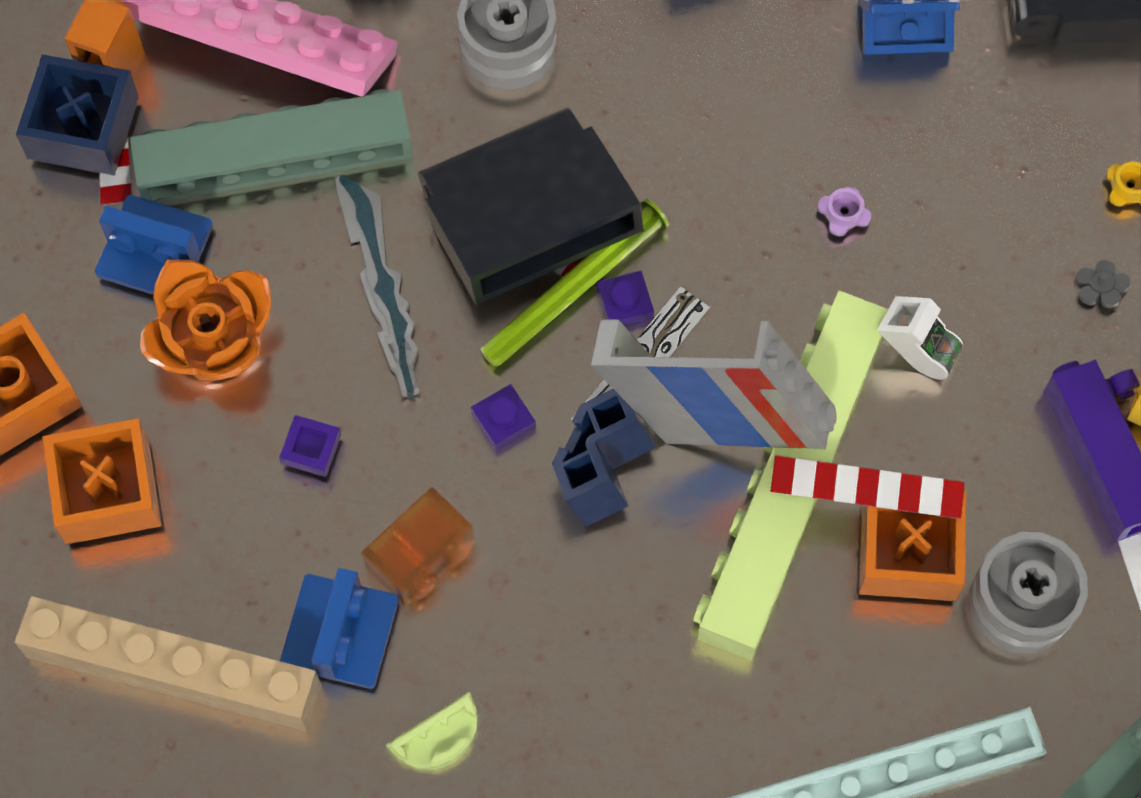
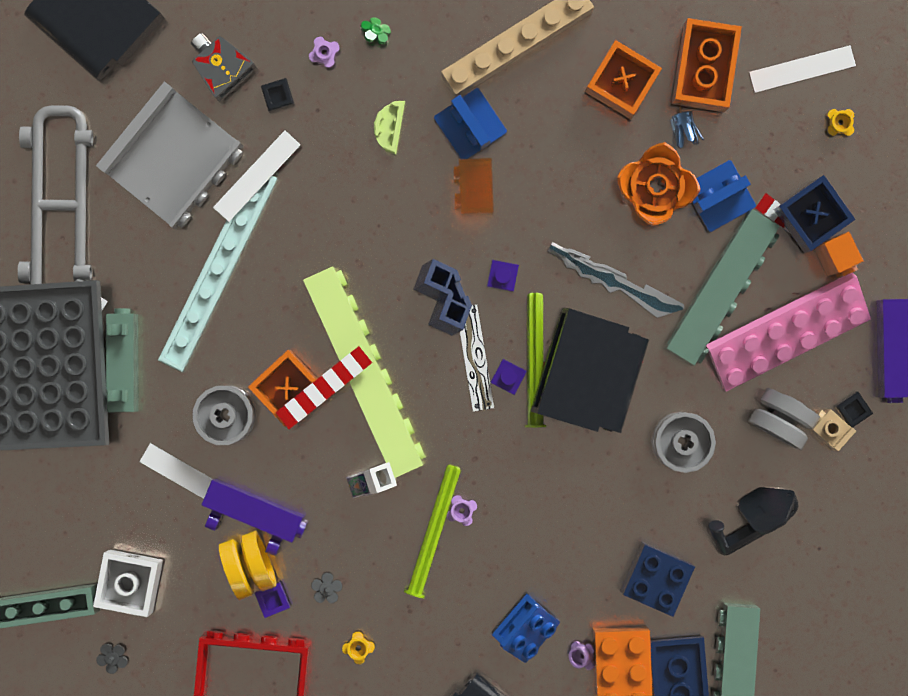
camera: 135 degrees right, 20 degrees up
dark purple plate [279,415,341,477] -> none
light grey panel [591,320,837,449] -> none
none -> lime axle [404,465,461,599]
none -> flat silver piece [672,106,704,149]

